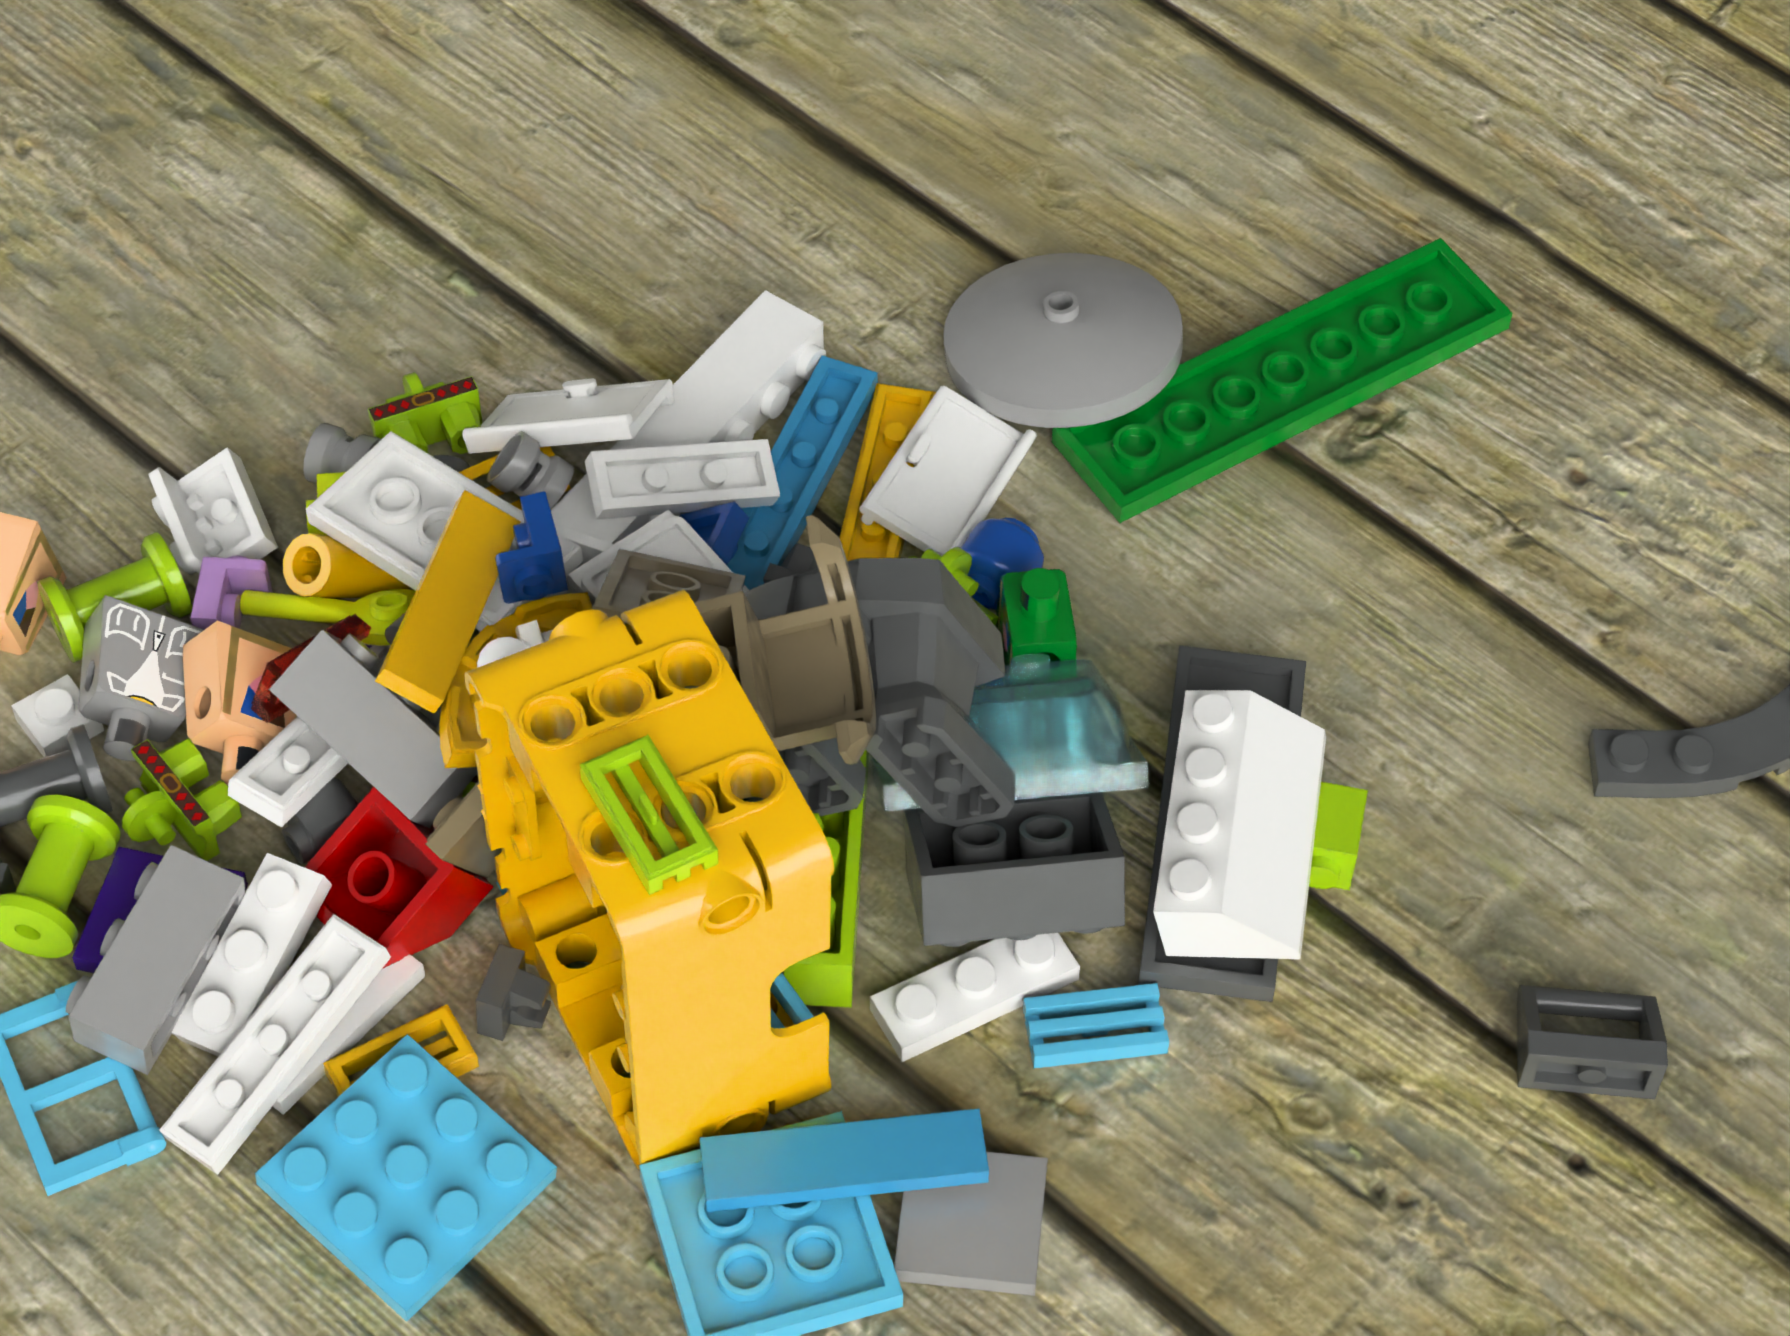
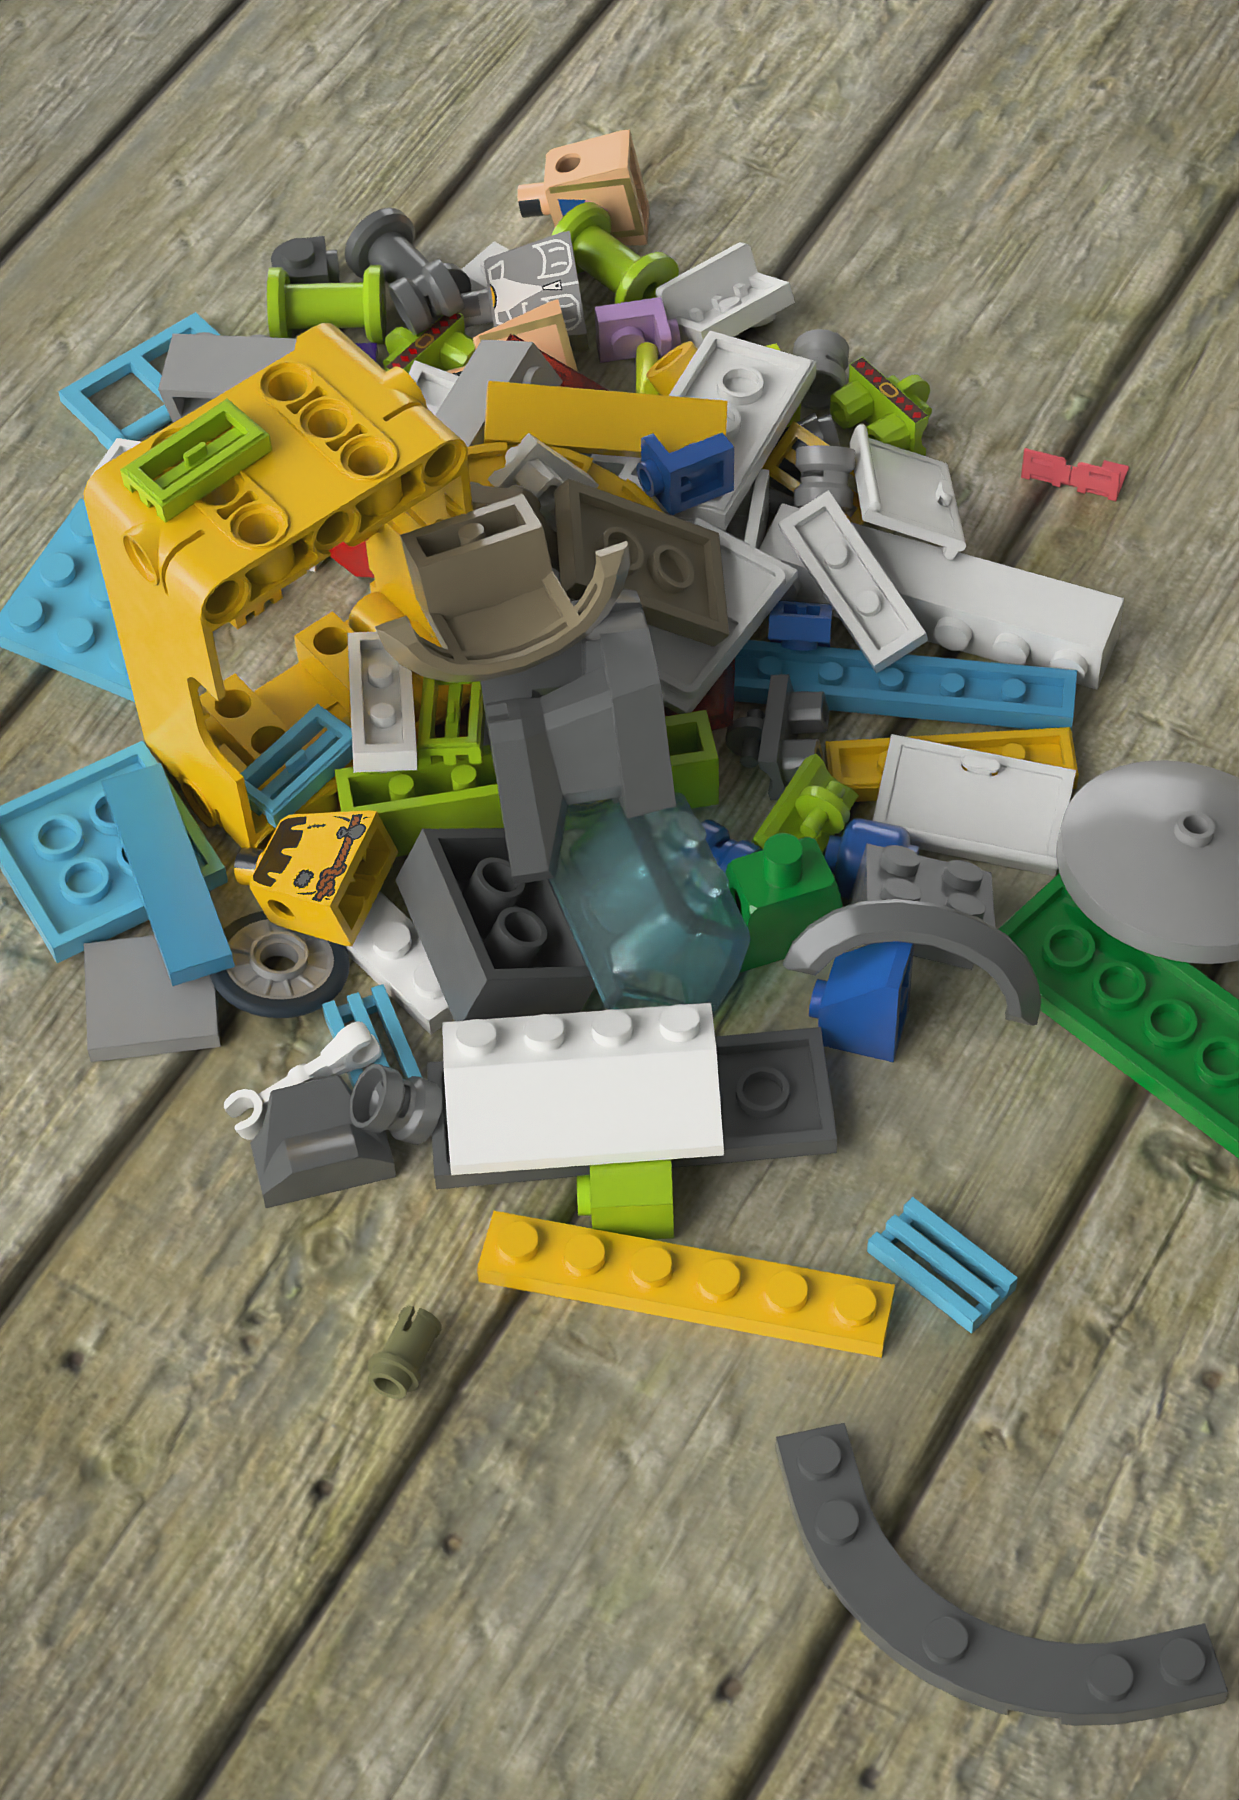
camera: 80 degrees right, 0 degrees up
dark grey tile [476,944,551,1041] -> none
dark grey tile [1517,985,1668,1099] -> none
none -> light grey wheel [210,911,350,1018]
none -> white piece [224,1021,382,1140]
none -> yellow torso [234,810,398,946]
none -> dark grey slope [250,1075,396,1208]
none -> dark grey wheel [349,1063,442,1145]
none -> olive pin [368,1306,442,1399]
none -> dark grey wheel [388,259,465,335]
none -> yellow plate [477,1211,895,1358]
none -> dark grey piece [783,843,1041,1026]
none -> blue slope [809,941,914,1063]
none -> medium azure tile [867,1197,1018,1334]
none -> coral piece [1021,448,1129,502]

